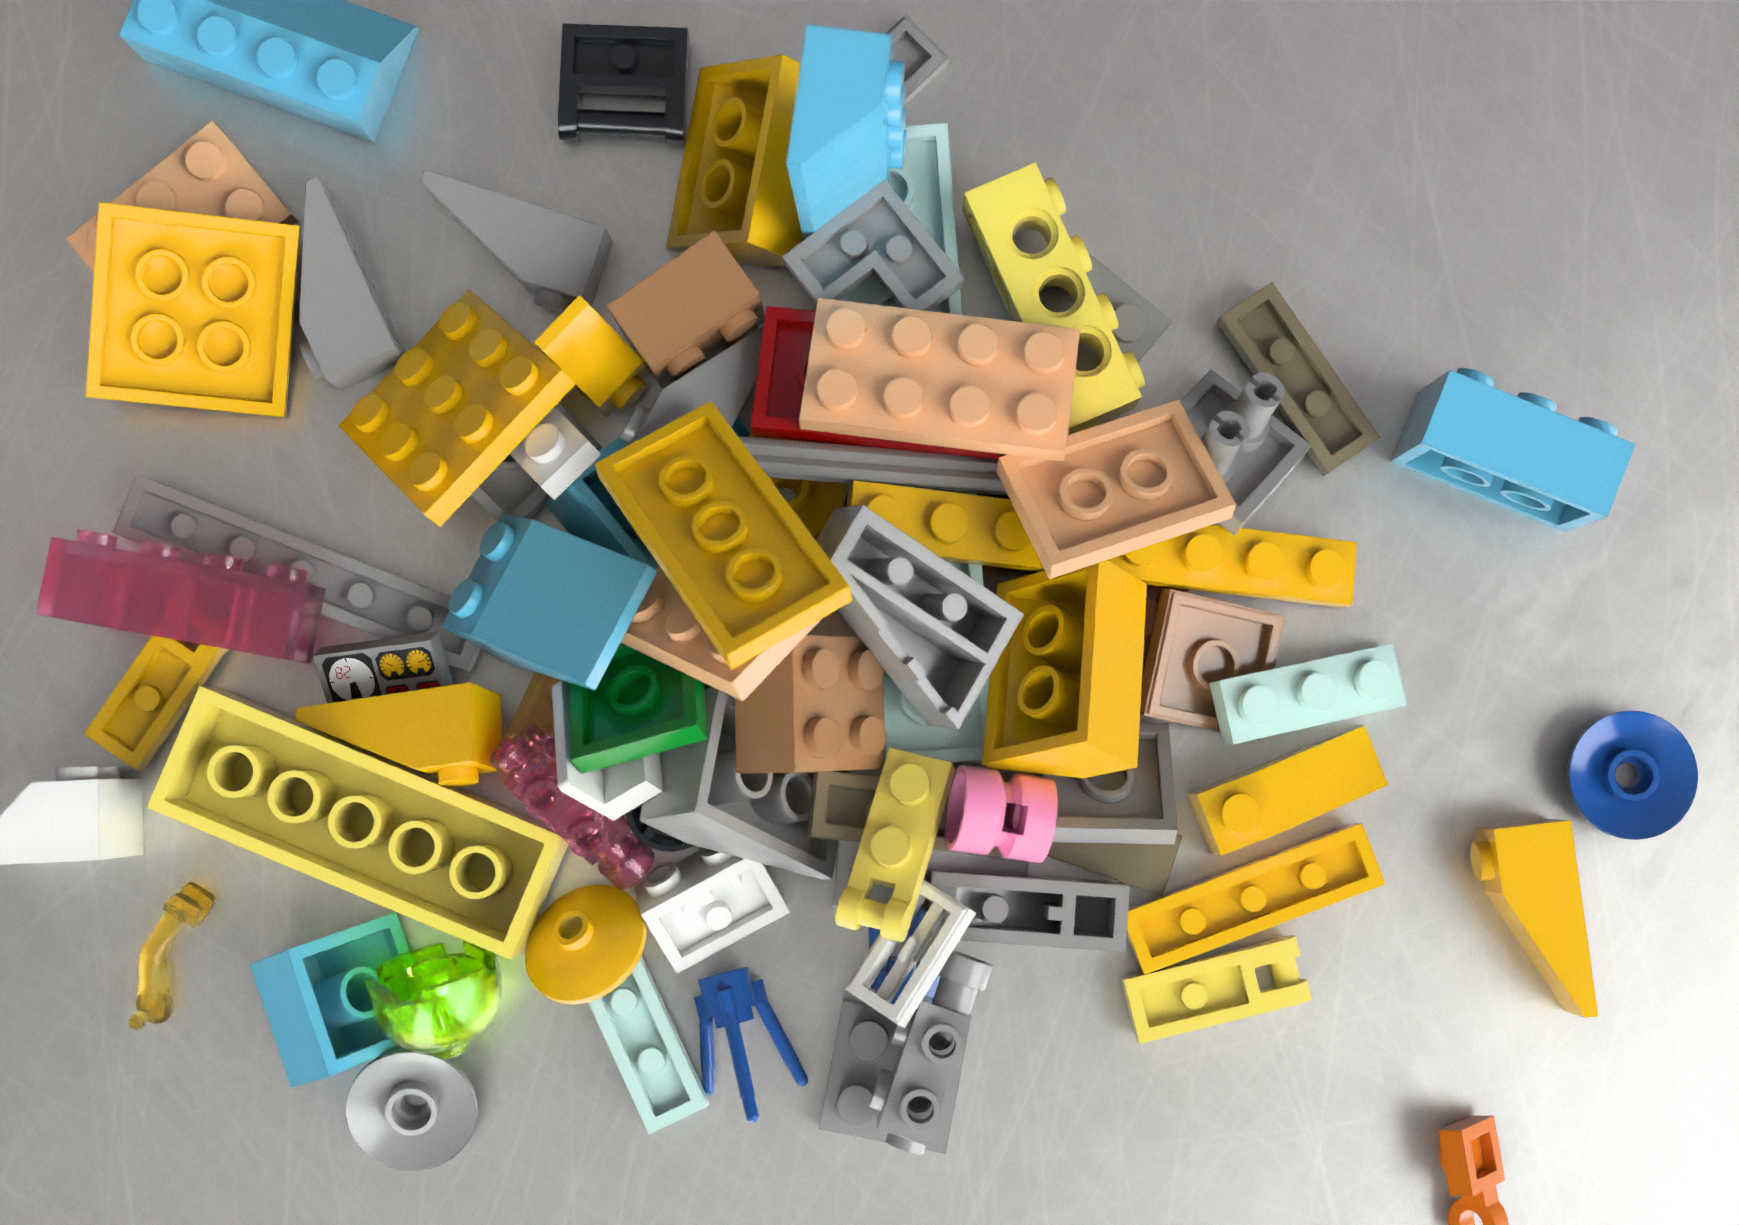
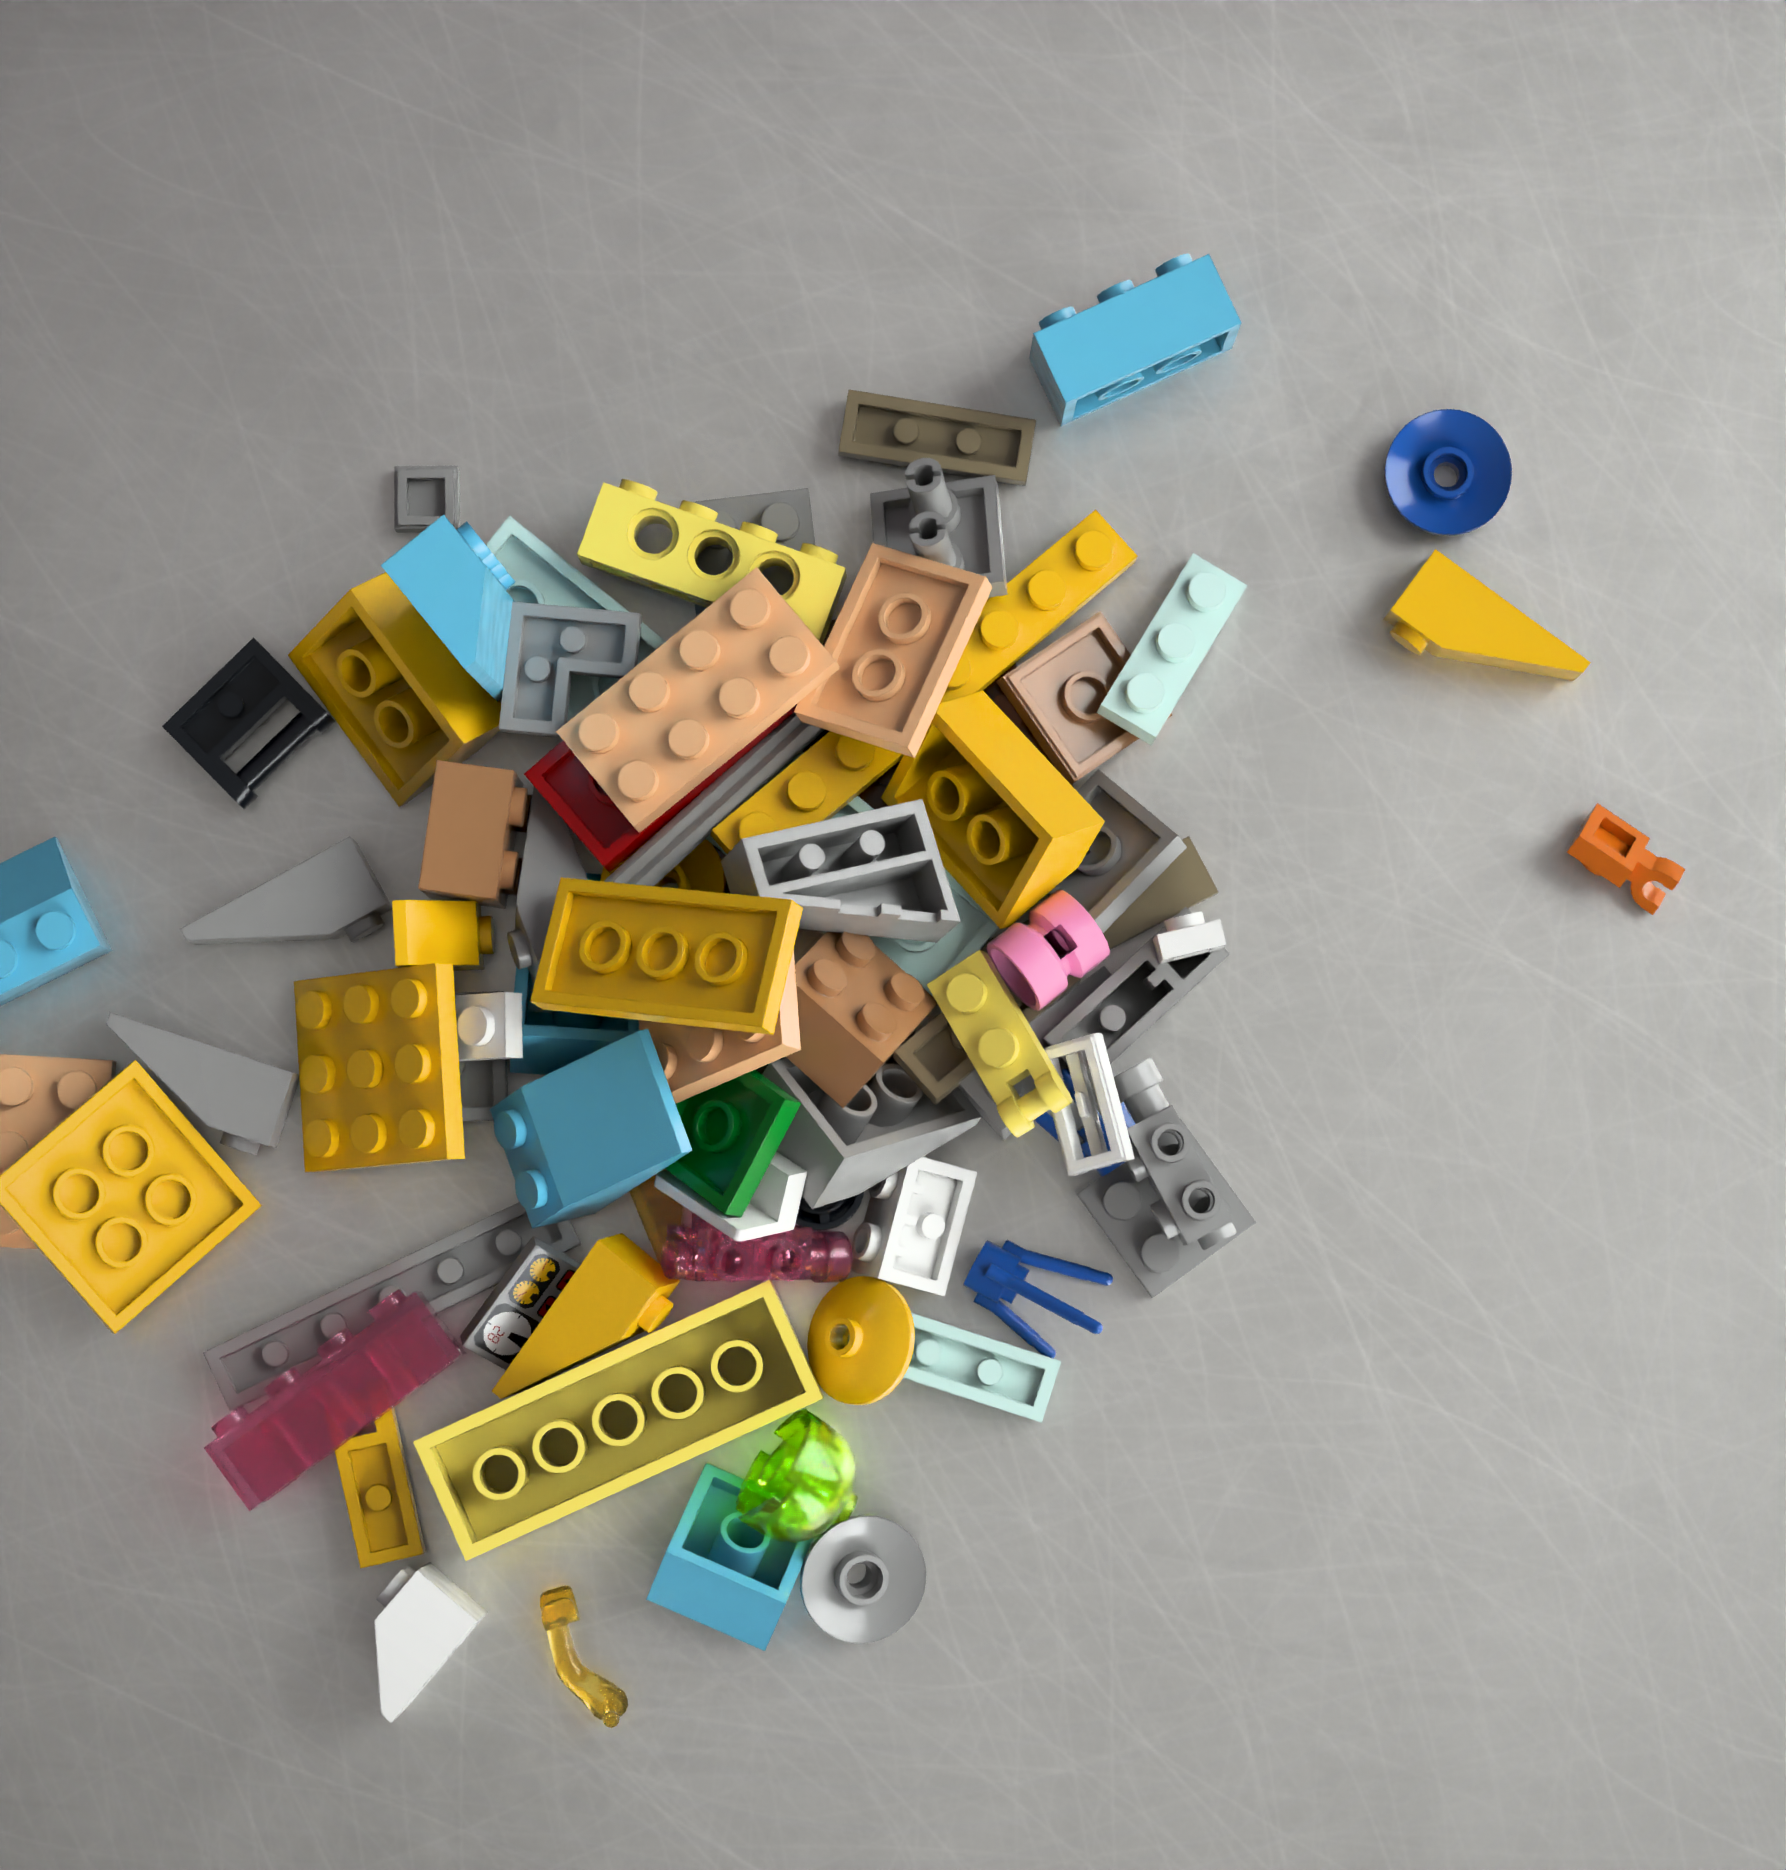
camera: 50 degrees left, 0 degrees up
light yellow plate [1121,935,1312,1044] -> none
yellow plate [1127,823,1386,975] -> none
yellow slope [1186,726,1388,856] -> none
none -> white plate [1153,912,1227,964]

